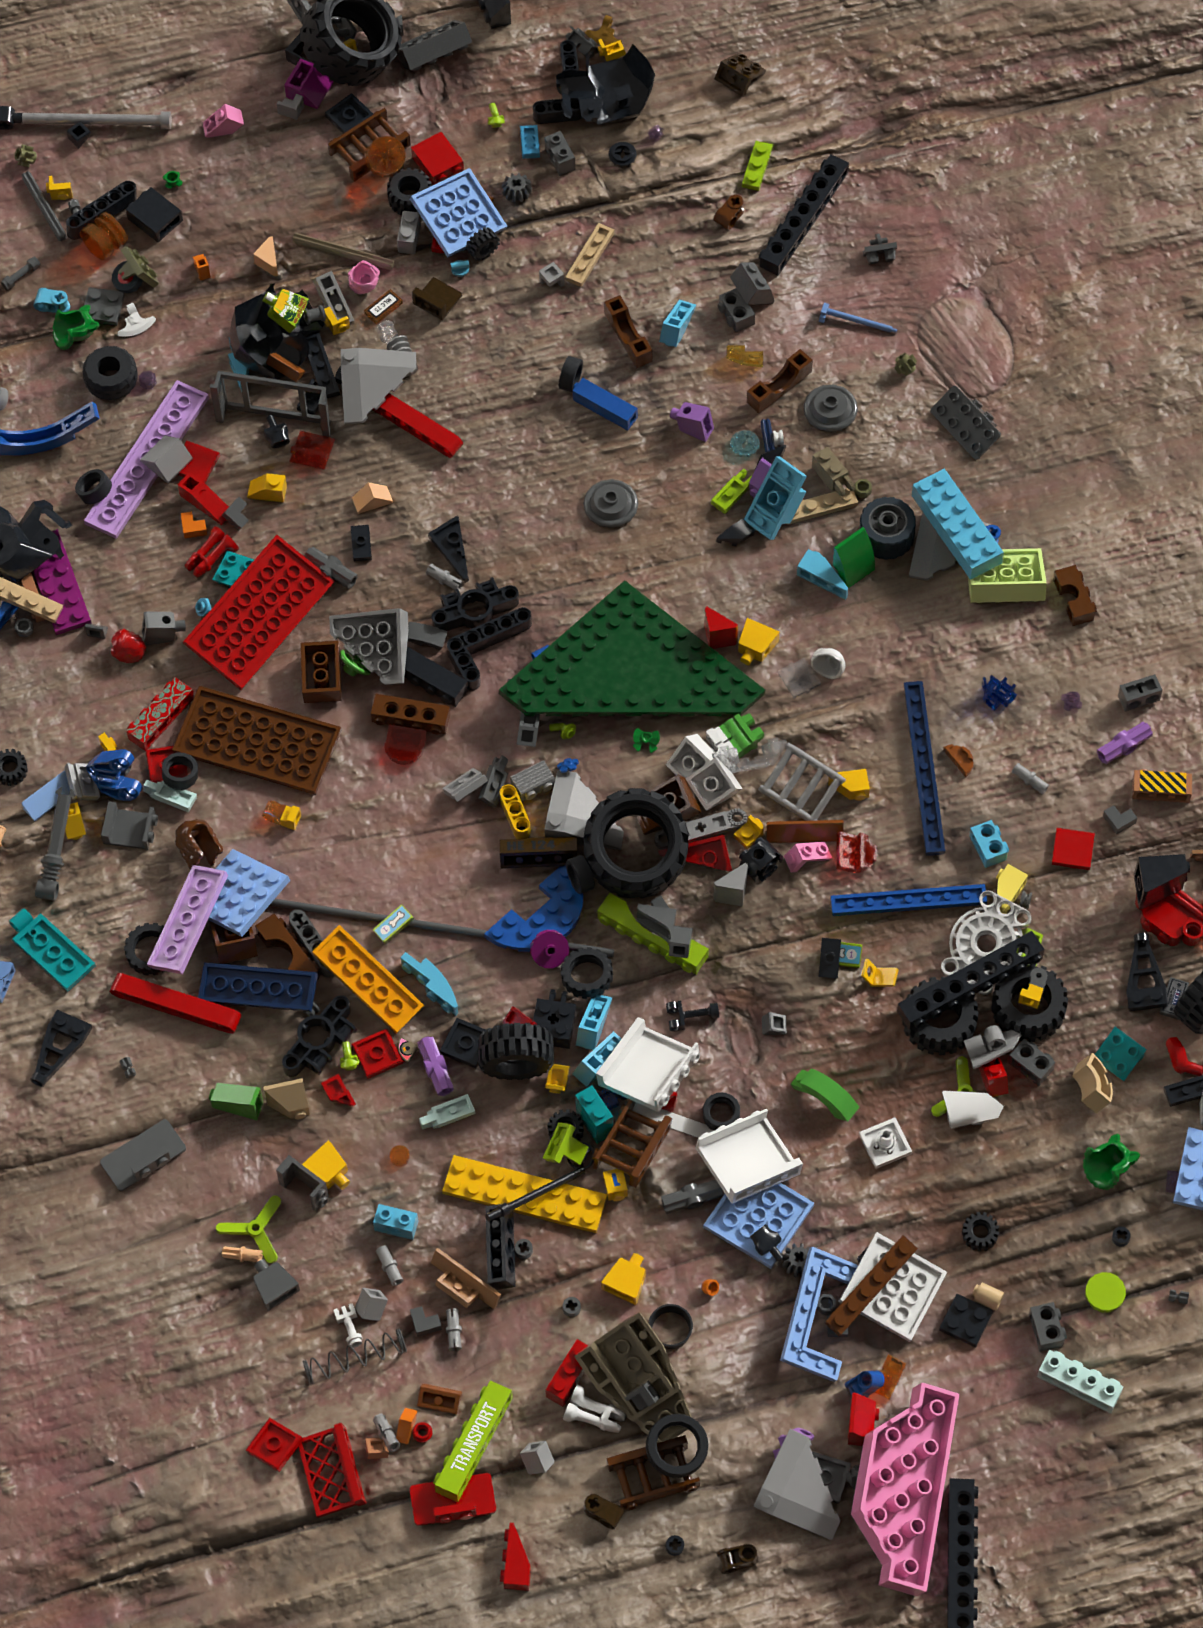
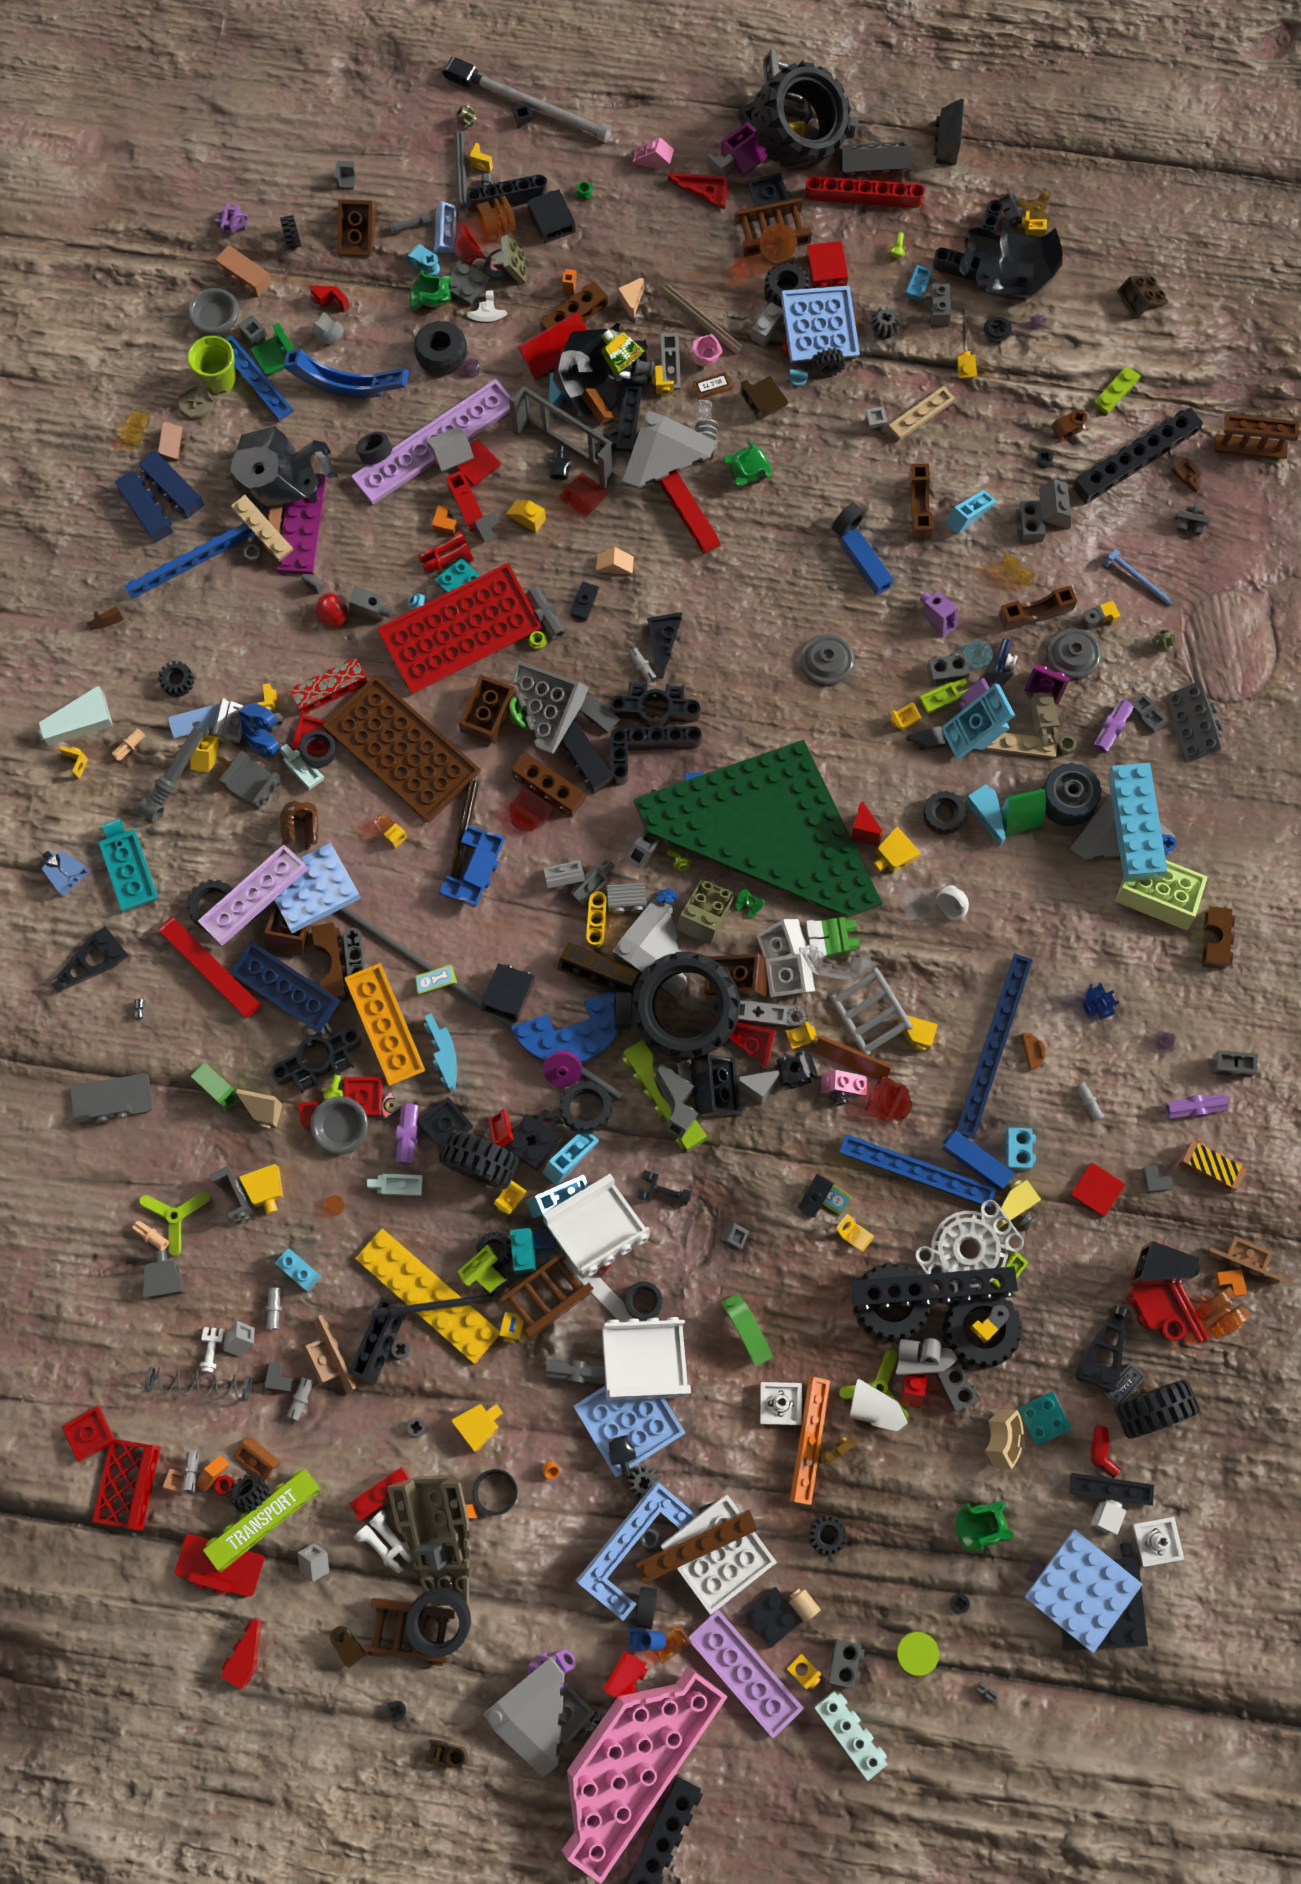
camera: 25 degrees right, 10 degrees up
none -> black tyre [228,1473,269,1513]
none -> dark grey piece [310,1096,369,1155]
none -> light blue slope [434,201,457,253]
none -> blue bracket [439,825,505,908]
none -> dark brown axle [449,779,479,880]
none -> red hat [454,223,487,265]
none -> black brick [481,963,534,1023]
none -> red tile [518,311,587,379]
none -> lime plate [528,631,547,649]
none -> reddish brown brick [540,281,608,332]
none -> black tyre [635,1587,657,1630]
none -> red wing [668,173,728,209]
none -> olive slope [676,878,736,945]
none -> lavender plate [687,1609,804,1738]
none -> black slope [691,1054,740,1118]
none -> green hair [723,440,772,486]
none -> yellow bracket [787,1654,821,1690]
none -> orange plate [790,1377,830,1505]
none -> red beam [805,176,925,208]
none -> pearl gold plate [821,1436,858,1464]
none -> black bush [830,1092,849,1106]
none -> yellow bracket [890,702,922,730]
none -> black tyre [923,791,966,835]
none -> dark grey brick [927,653,970,687]
none -> blue brick [942,1131,1014,1192]
none -> yellow bracket [955,351,977,378]
none -> magenta slope [1024,664,1070,704]
none -> black bush [1035,450,1053,469]
none -> leg [1082,601,1120,629]
none -> medium lavender piece [1093,699,1134,754]
none -> dark grey slope [1131,692,1168,734]
none -> reddish brown slope [1171,457,1201,493]
none -> reddish brown fence [1214,414,1299,459]

